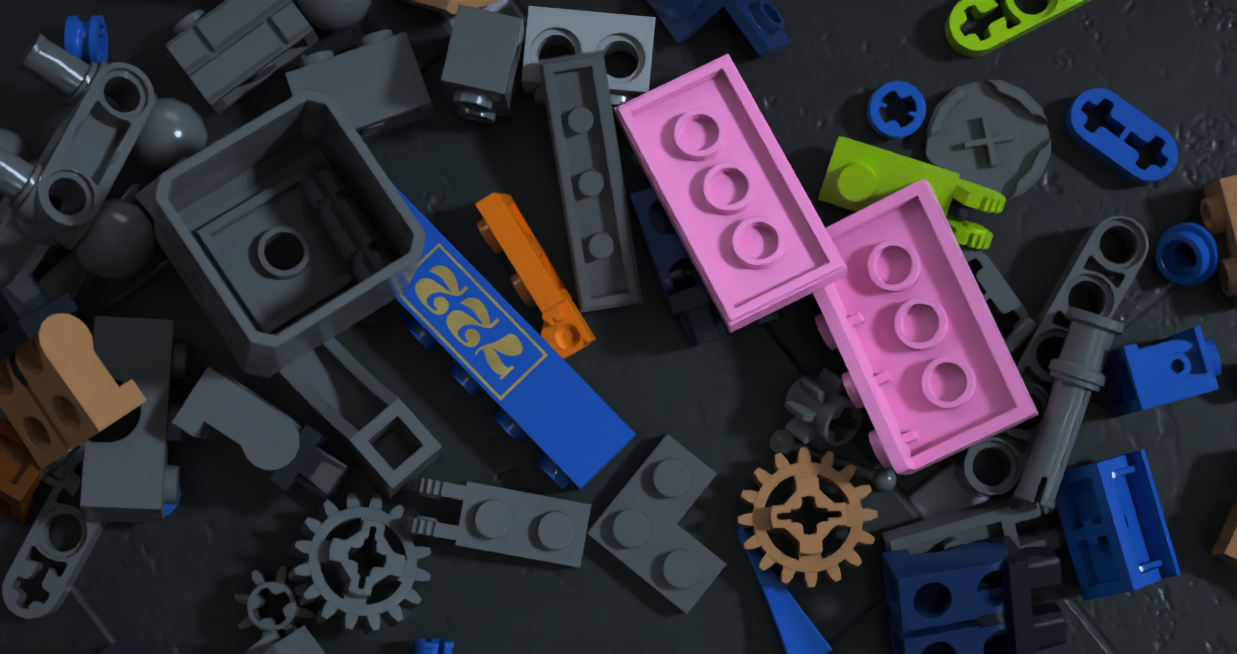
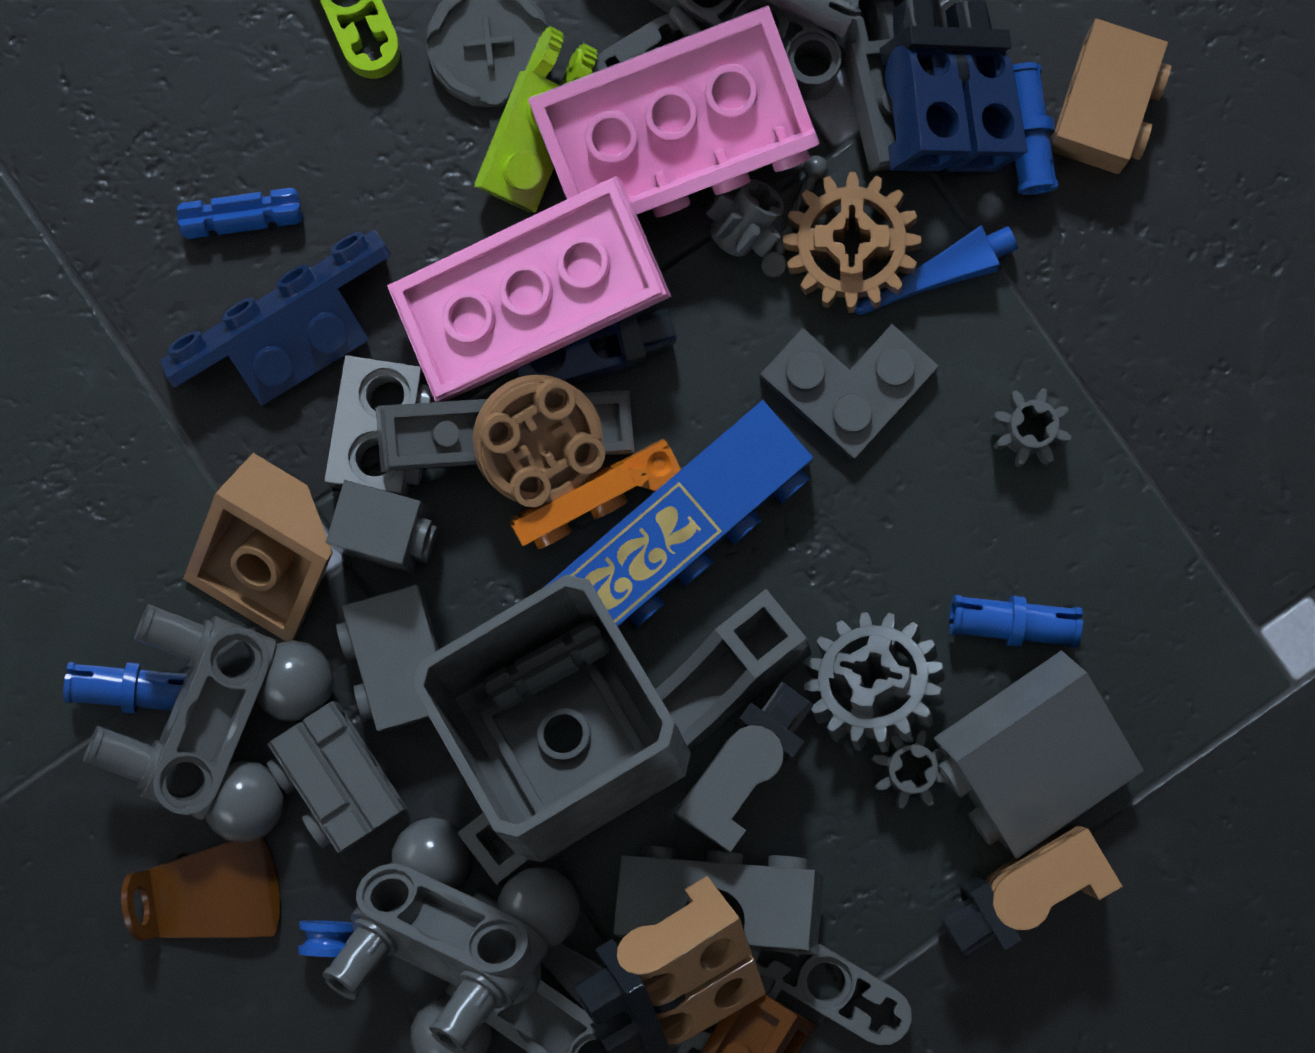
camera: 85 degrees left, 0 degrees up
dark grey hinge [404,477,592,568] -> none
blue bush [866,81,926,140] -> none
none -> medium nougat tile [472,375,605,507]

